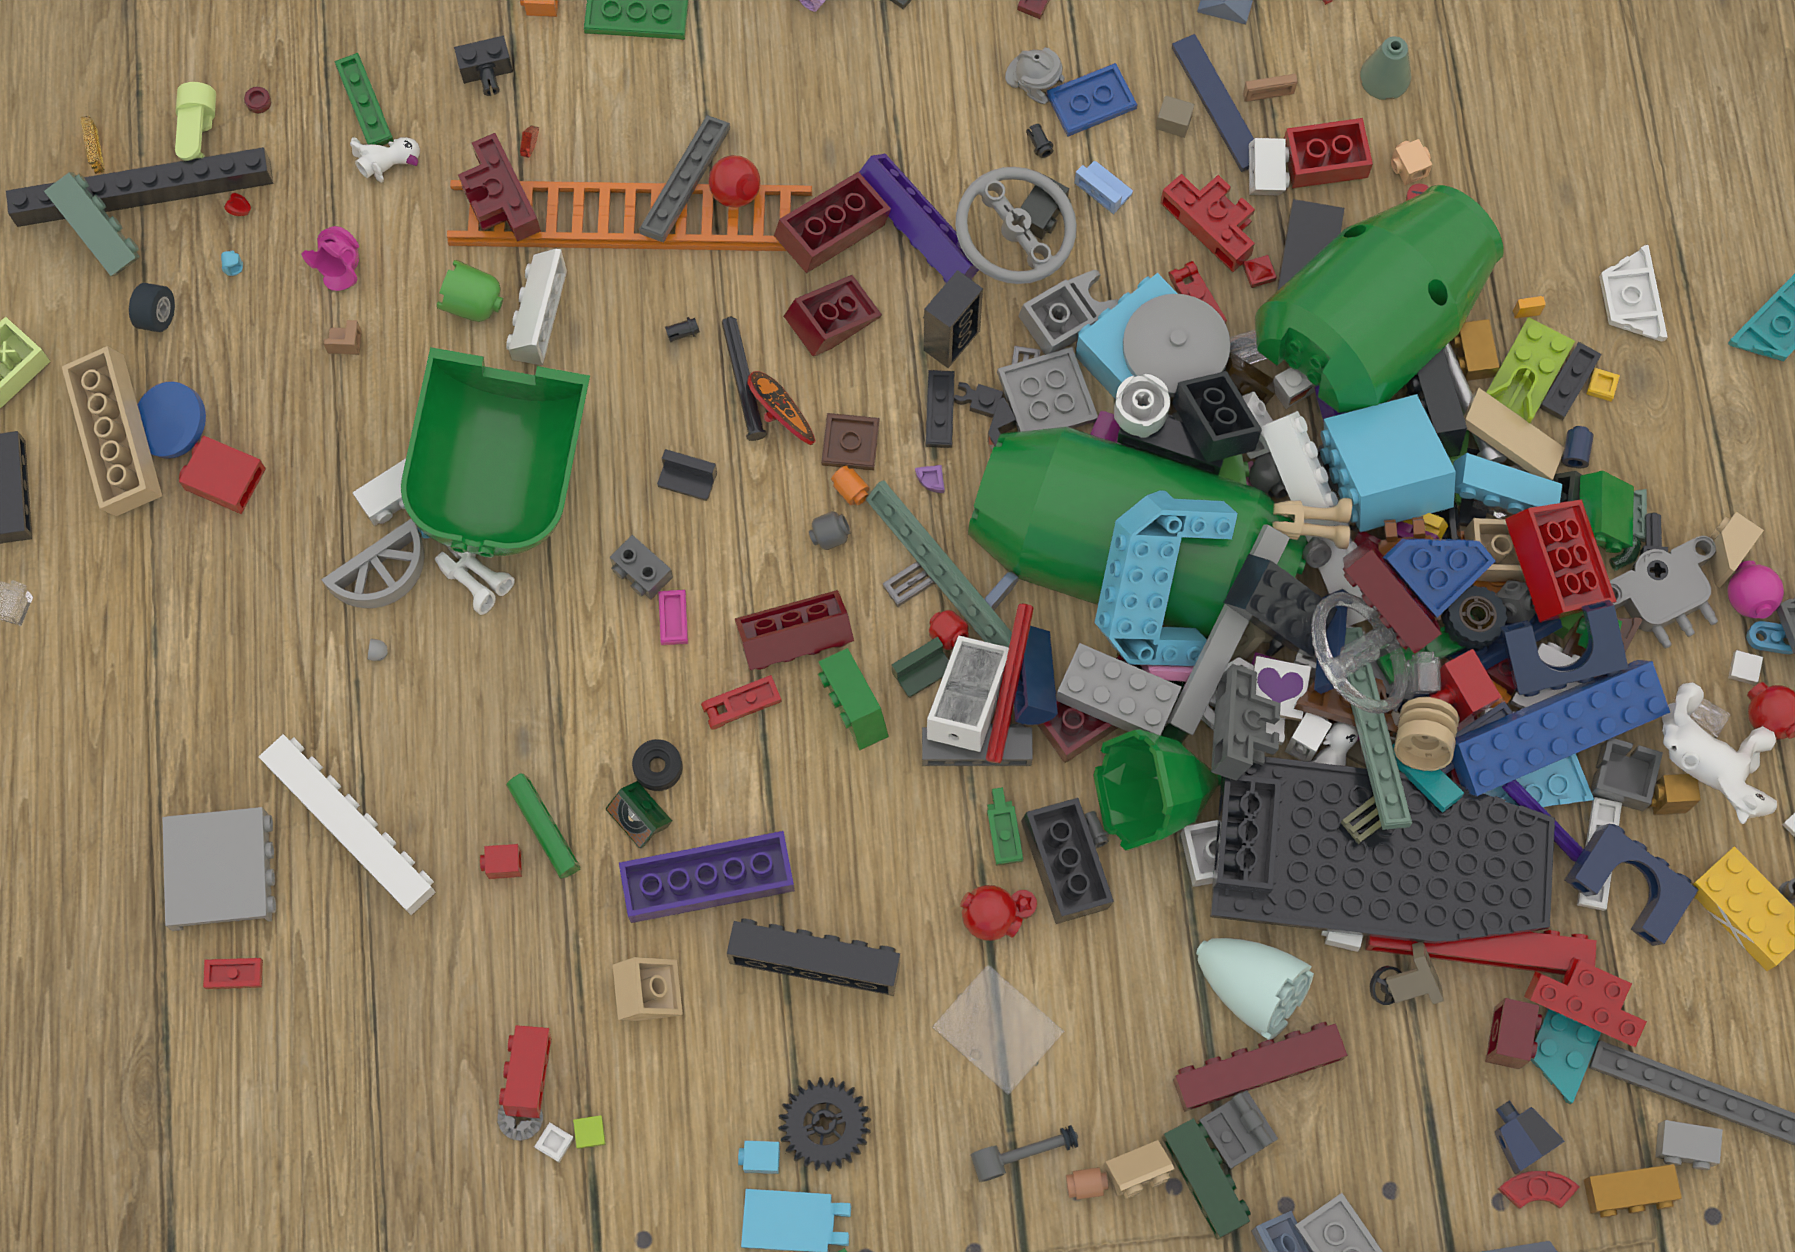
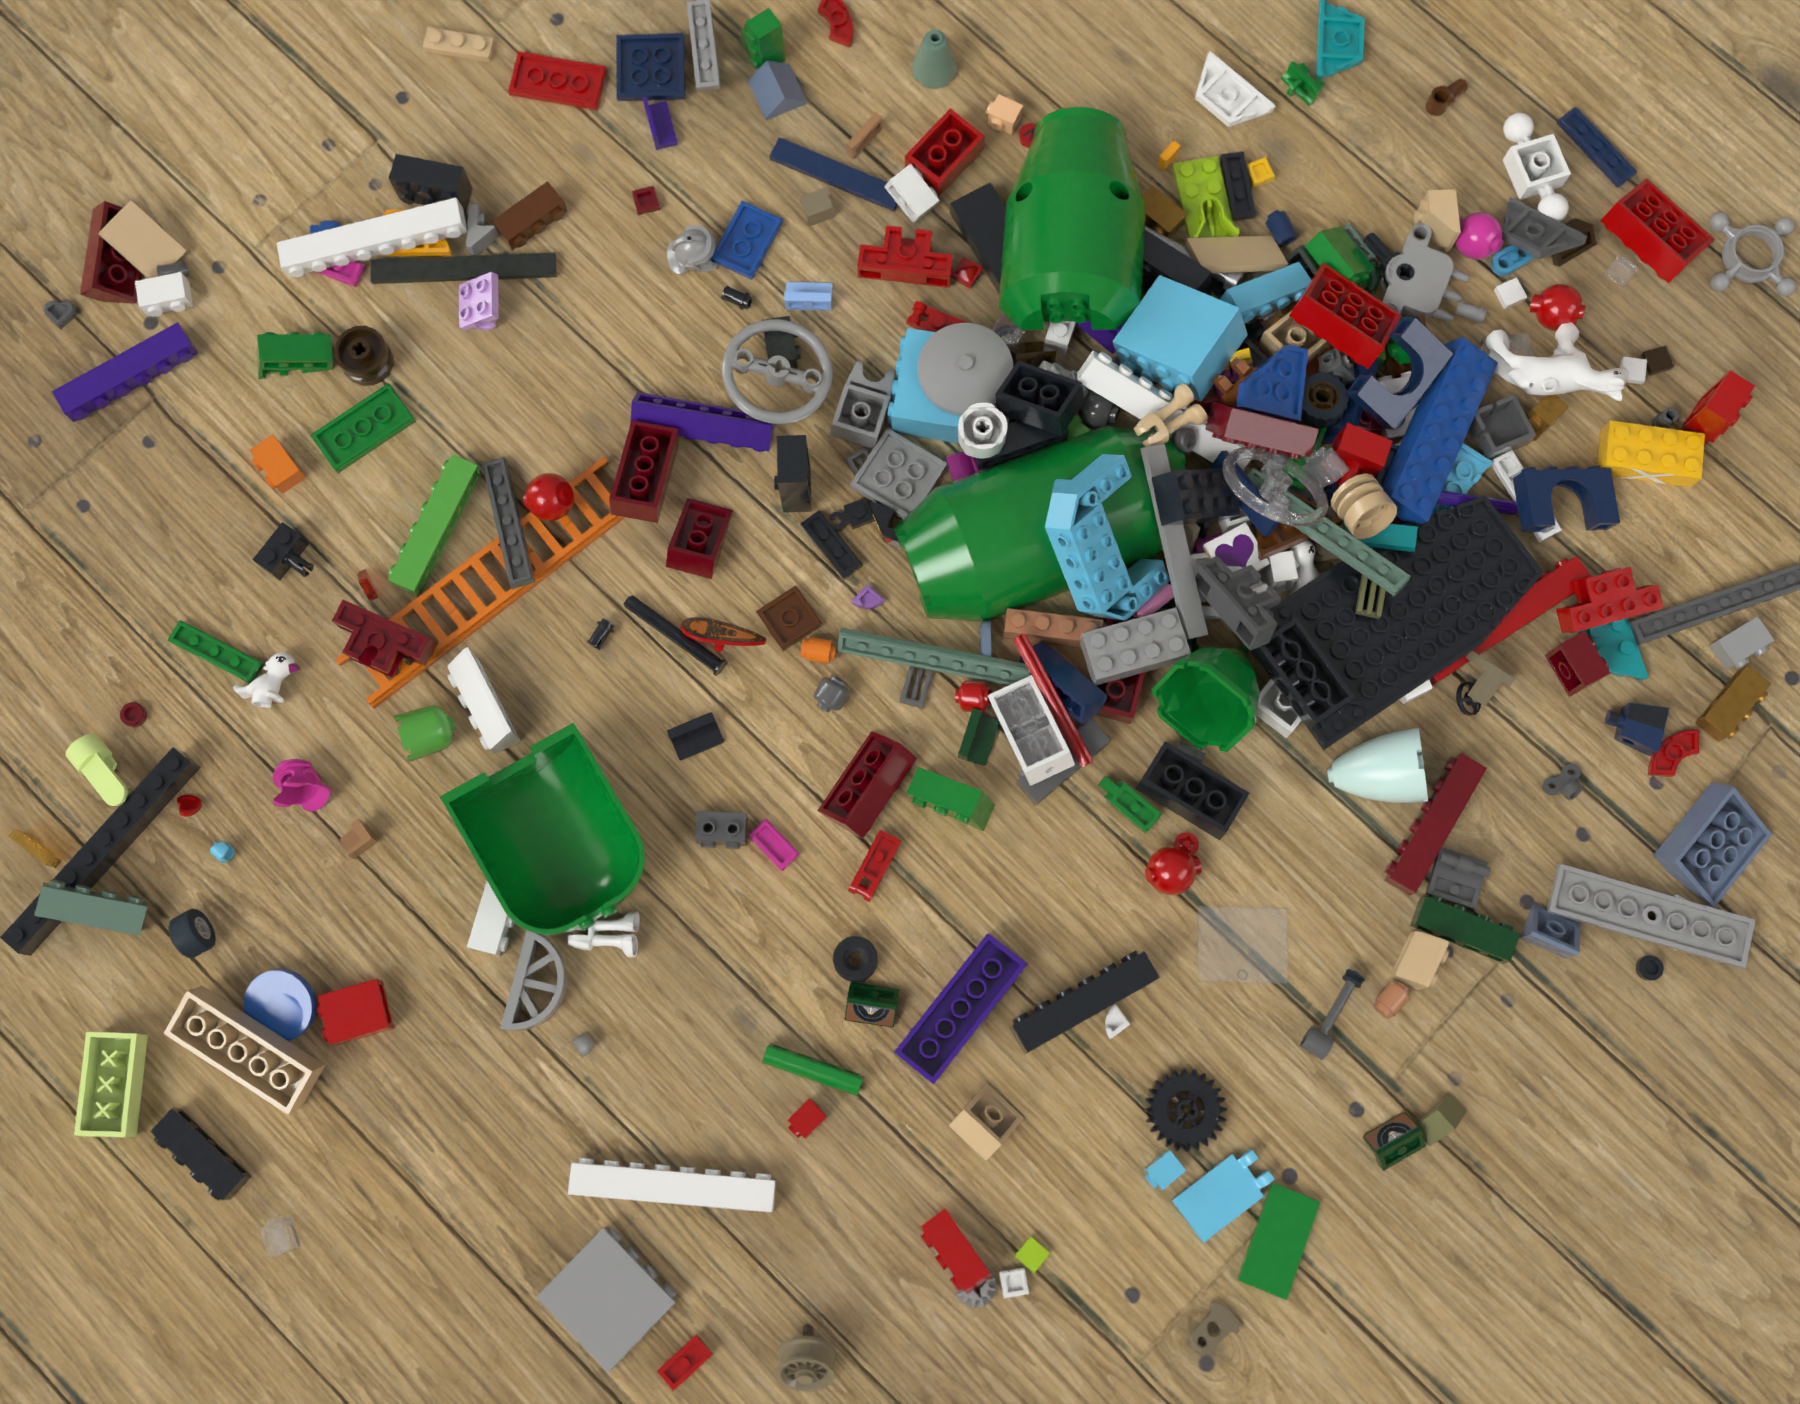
camera: 40 degrees left, 5 degrees up
none -> bright green brick [388,454,482,597]
none -> dark tan wheel [776,1324,835,1392]
none -> nougat brick [1003,608,1103,648]
none -> white tile [1105,1004,1130,1039]
none -> green hips [1281,61,1325,106]
none -> light grey pin [1455,300,1487,324]
none -> dark grey piece [1542,764,1583,801]

